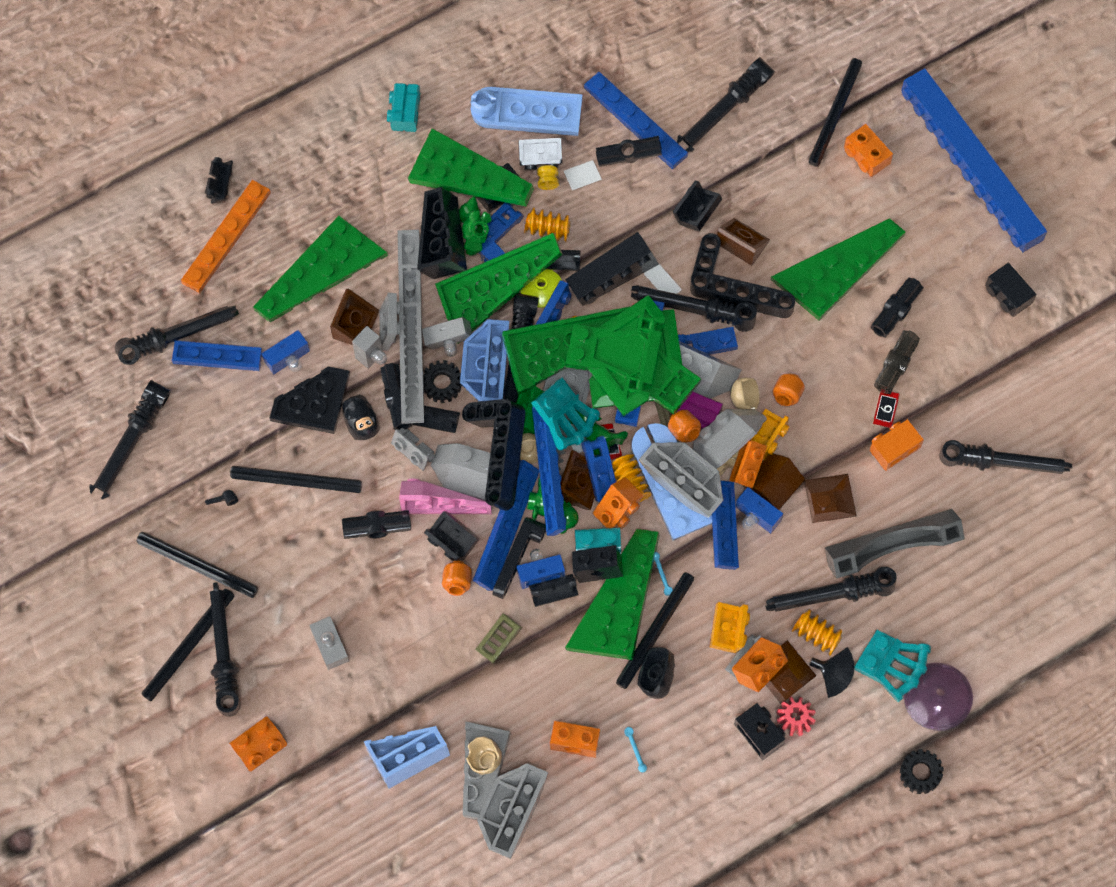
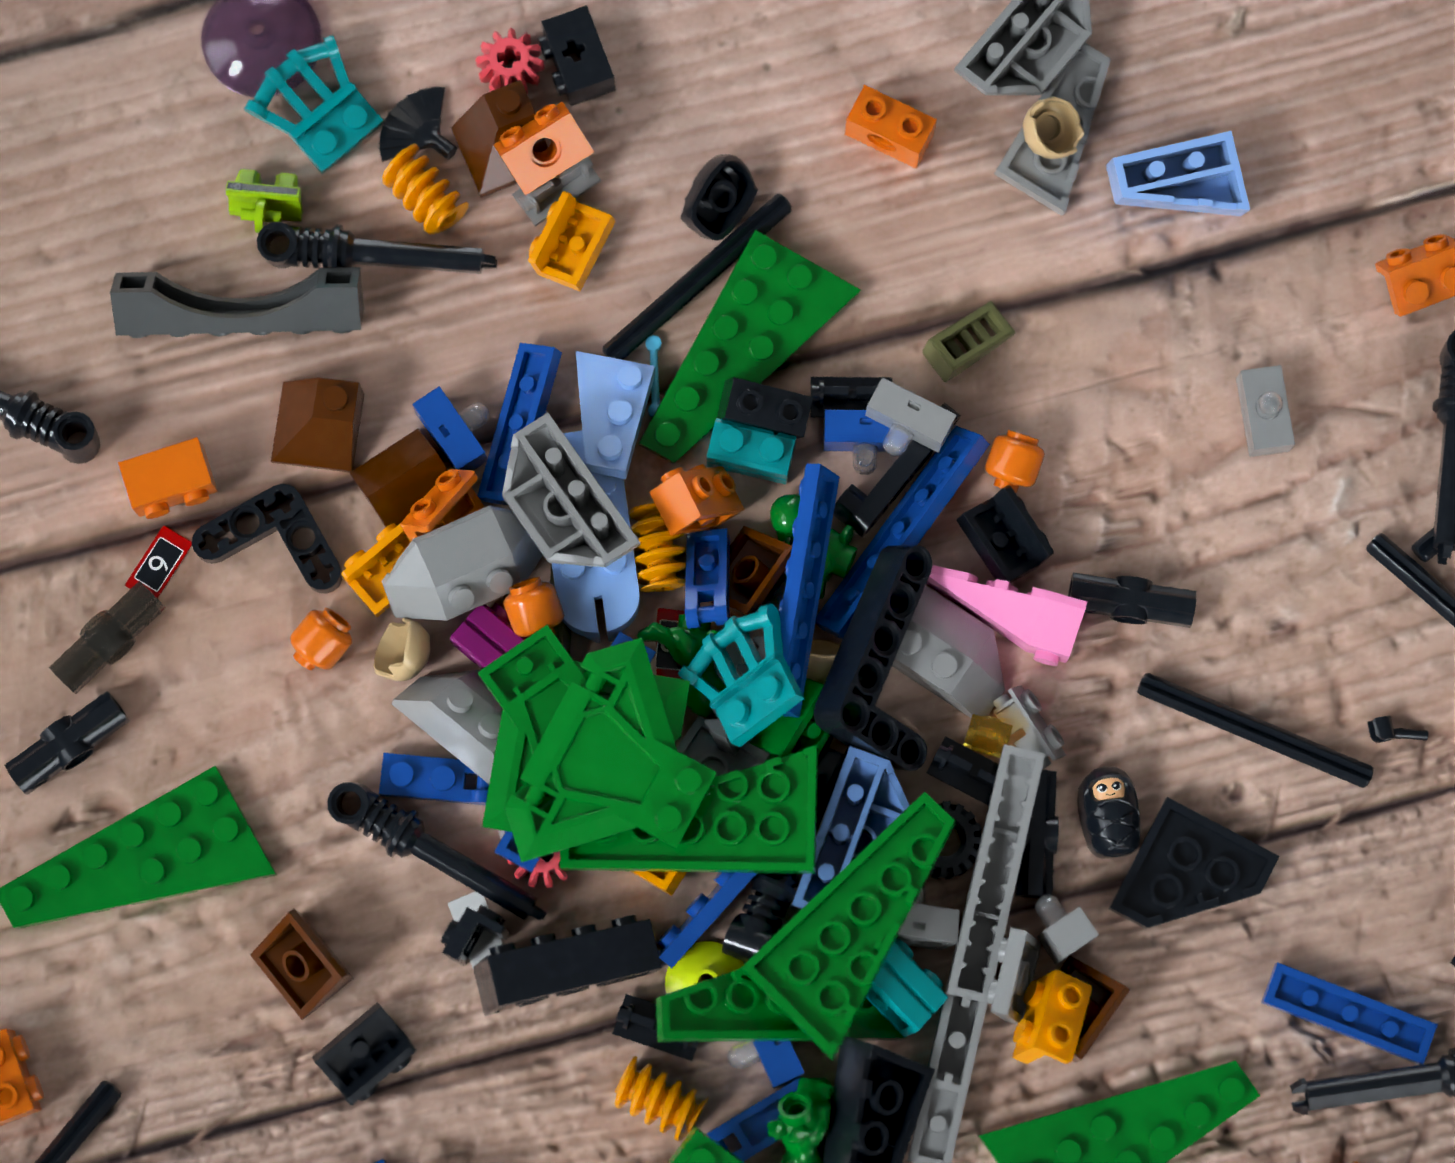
camera: 165 degrees left, 10 degrees up
blue piece [261,330,310,375] -> none
medium azure hinge [624,727,647,773] -> none
black beam [690,233,795,318] -> none
none -> black beam [192,484,343,594]
none -> lime hips [225,169,303,233]
none -> black bracket [441,905,510,966]
none -> light blue wing [576,351,655,479]
none -> green wing [742,792,955,1061]
none -> light grey piece [865,377,956,456]
none -> teal brick [866,939,948,1037]
none -> clear yellow plate [963,714,1013,758]
none -> light orange bracket [1012,969,1092,1064]

